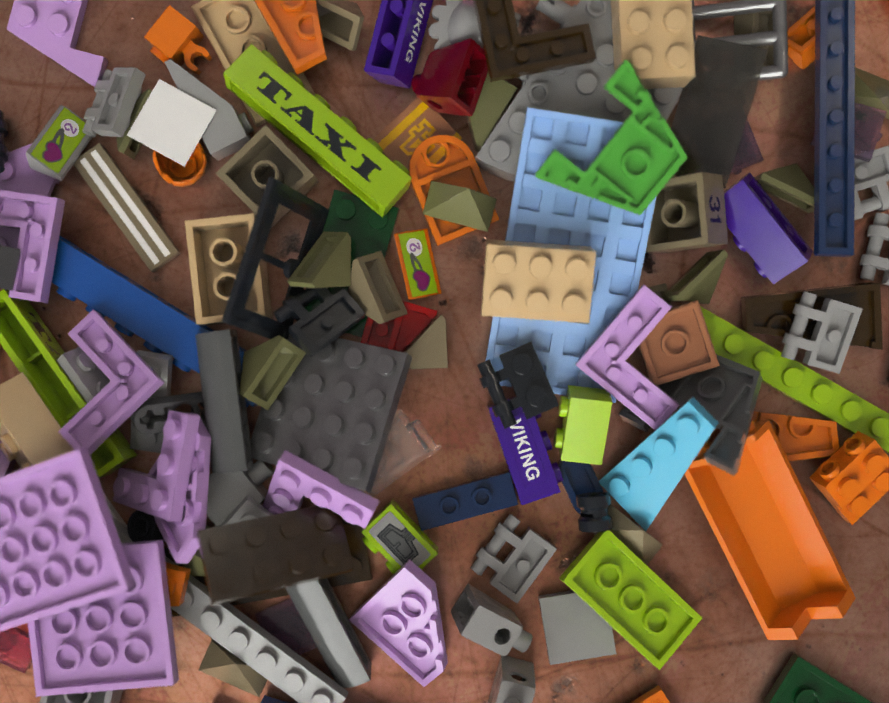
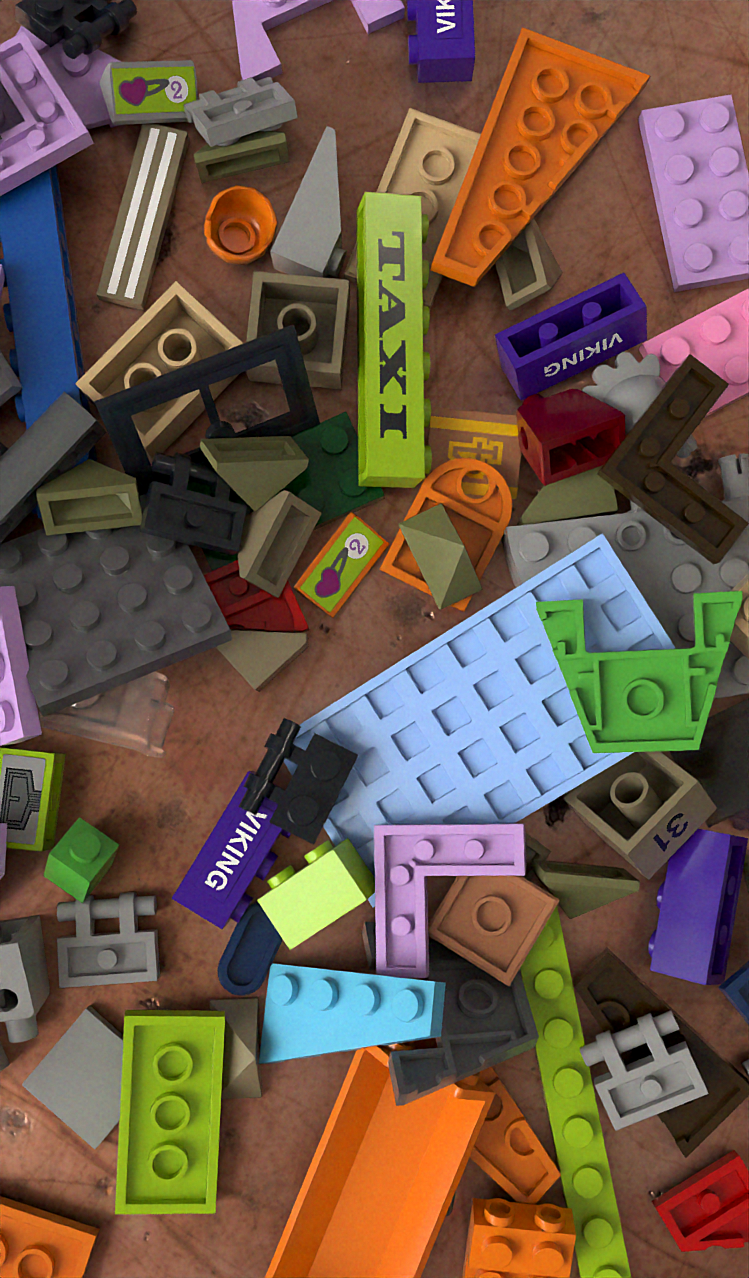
camera: 55 degrees right, 5 degrees down
white sticker [127,79,217,167] -> none
orange brick [144,5,213,75] -> none
dark blue plate [412,471,519,531] -> none
tan brick [481,239,596,323] -> none
black wheel [576,492,613,532] -> none
none -> bright green brick [43,817,119,903]

